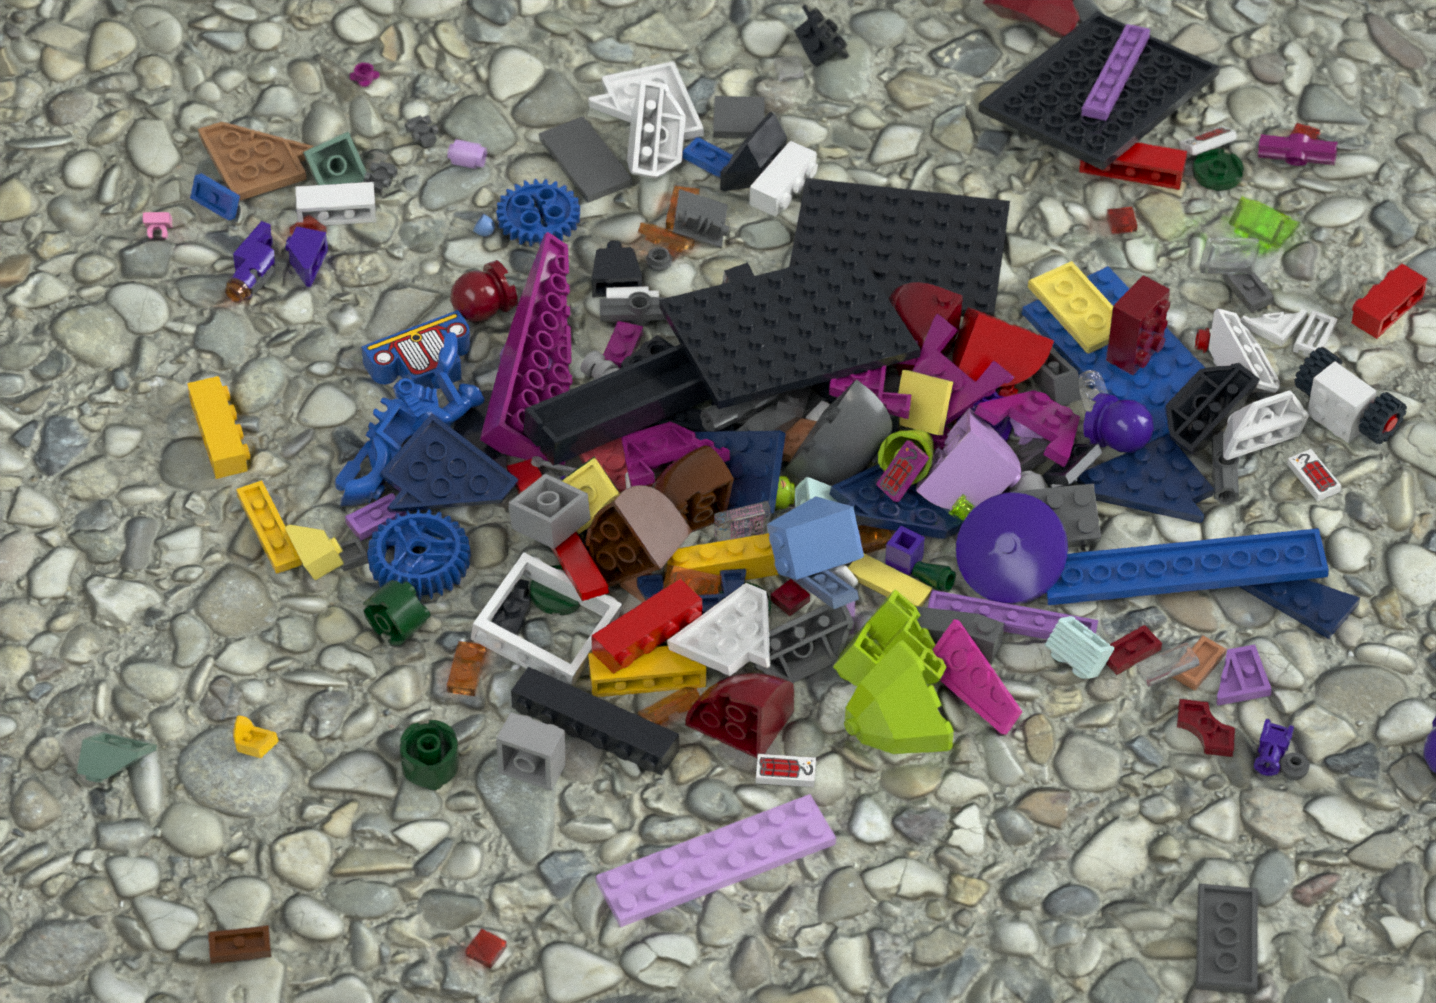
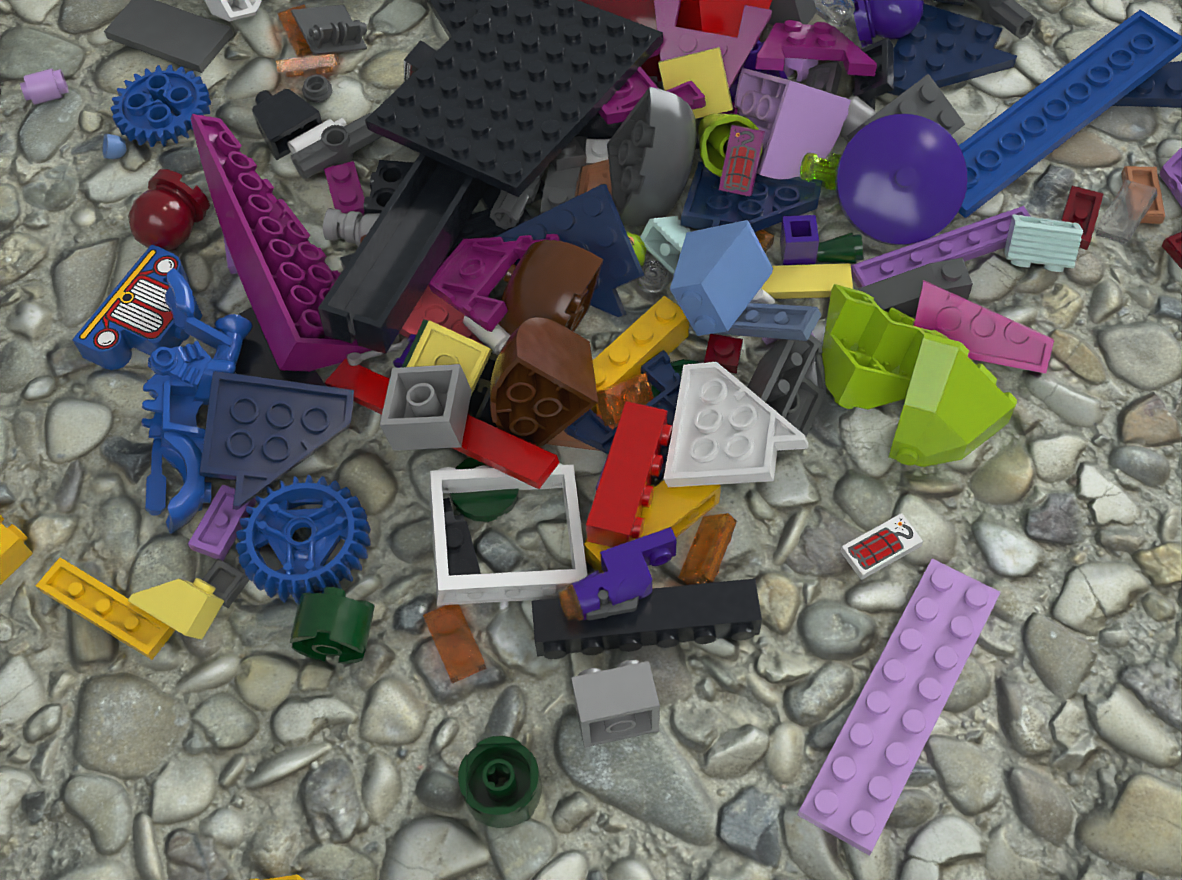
camera: 30 degrees left, 10 degrees up
dark red brick [685,673,795,759] -> none
clear tile [714,501,771,542] -> none
none -> dark purple plate [558,527,677,621]

